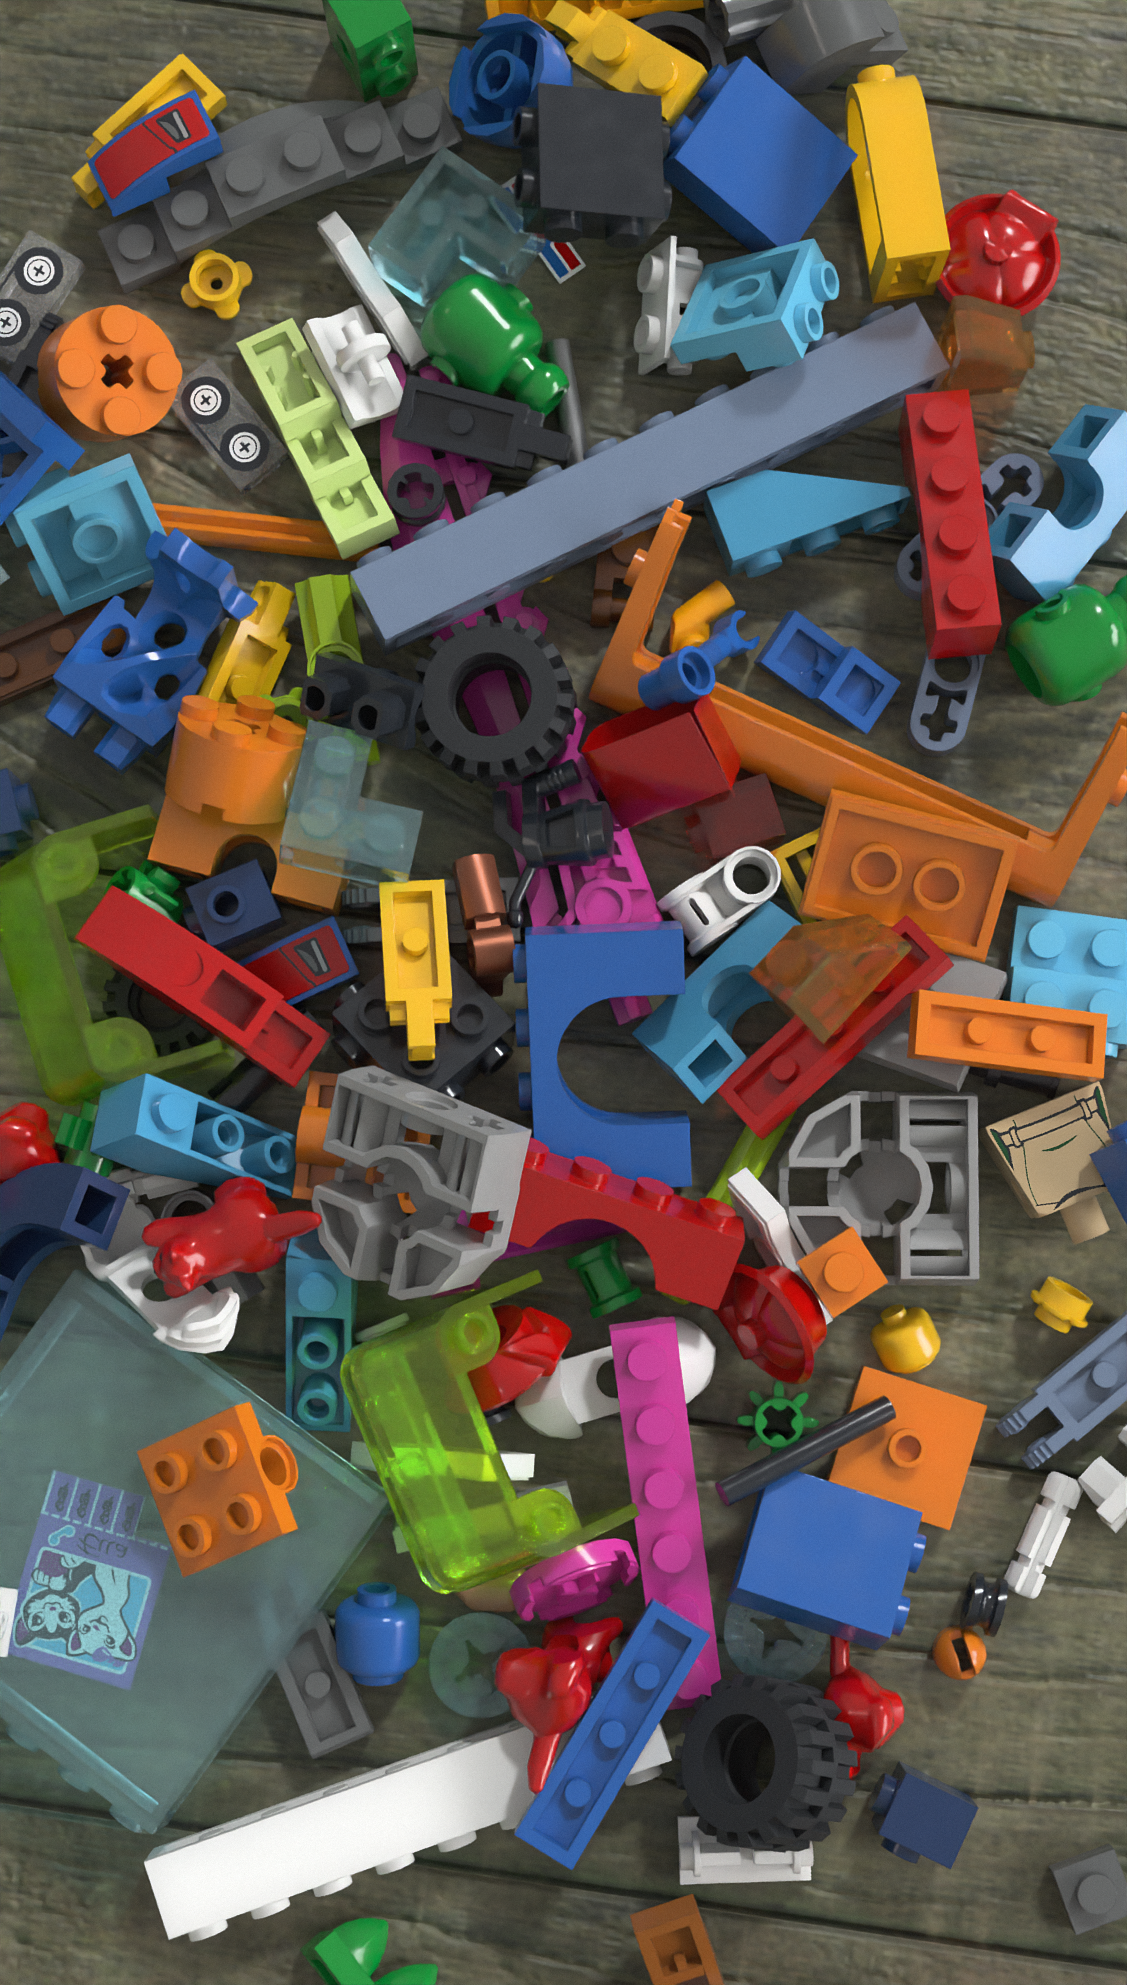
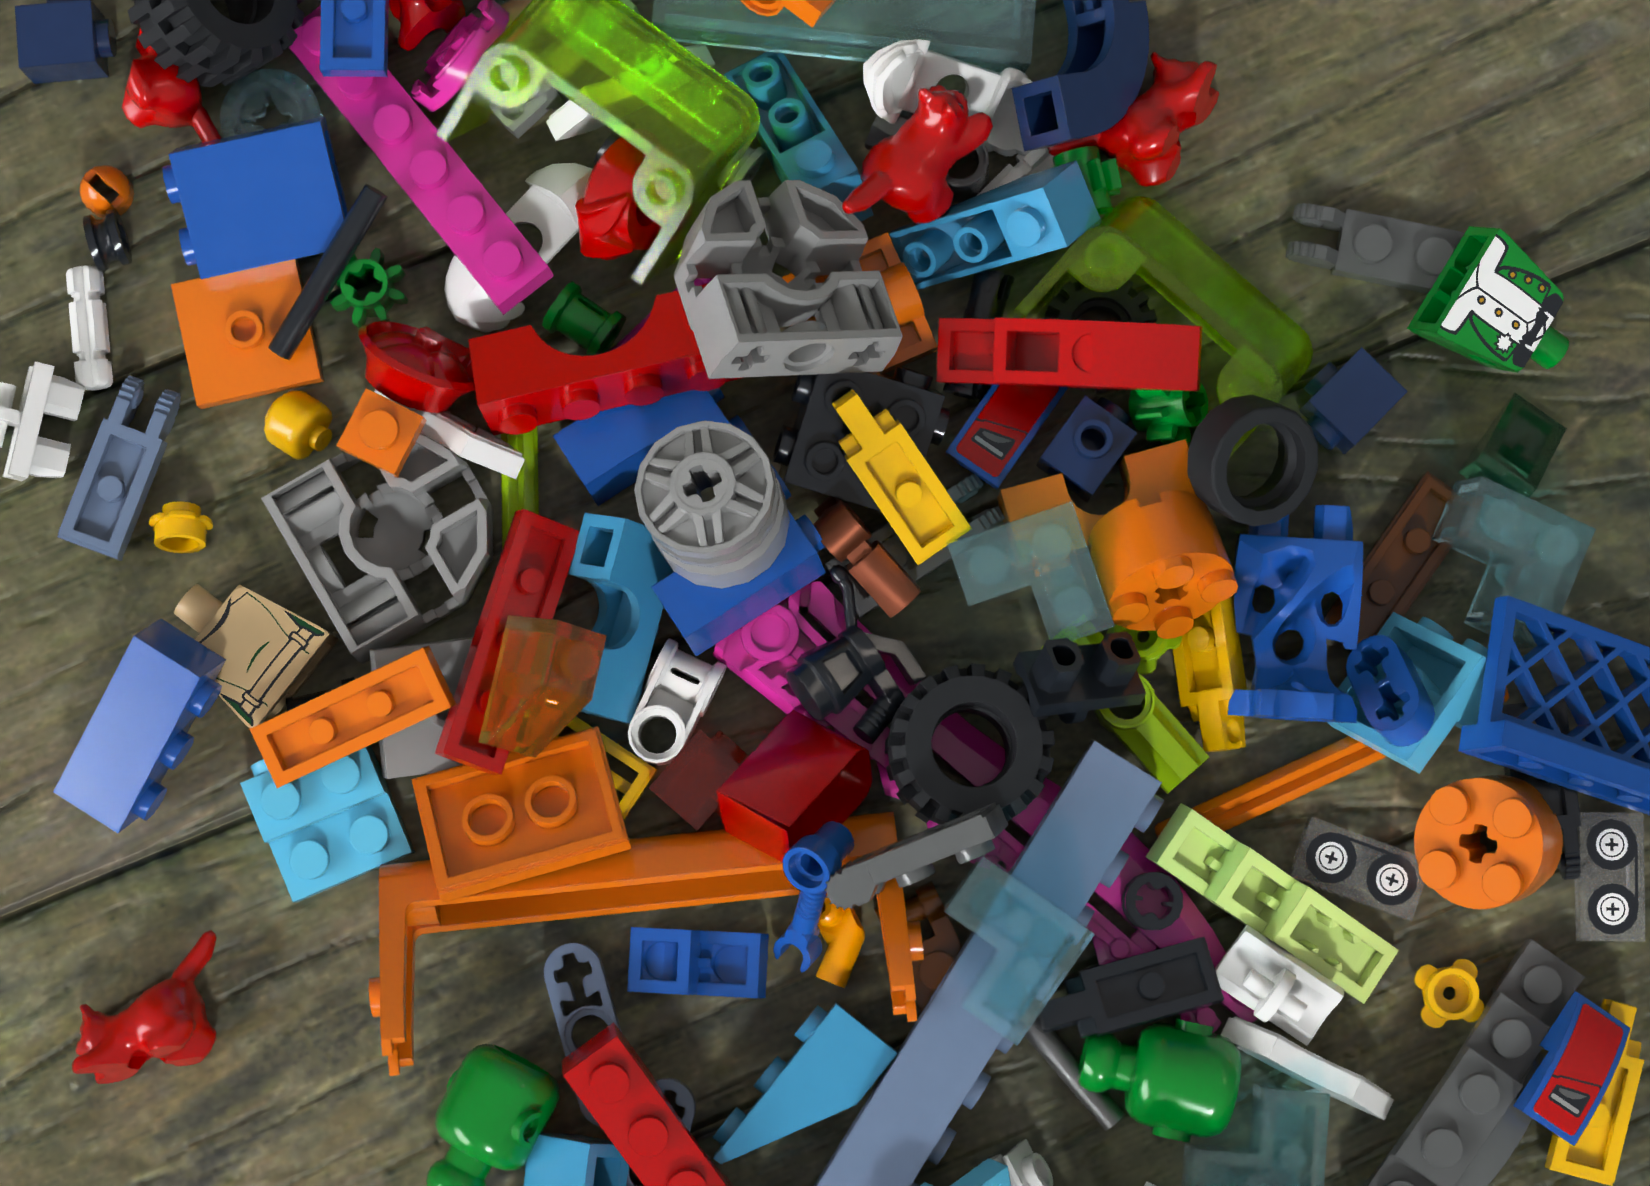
camera: 145 degrees right, 0 degrees up
none -> light grey wheel [634,420,790,589]
none -> dark grey hinge [824,802,1008,910]
none -> clear light blue brick [945,855,1095,1046]
none -> black tyre [1188,395,1318,526]
none -> blue beam [1346,635,1435,747]

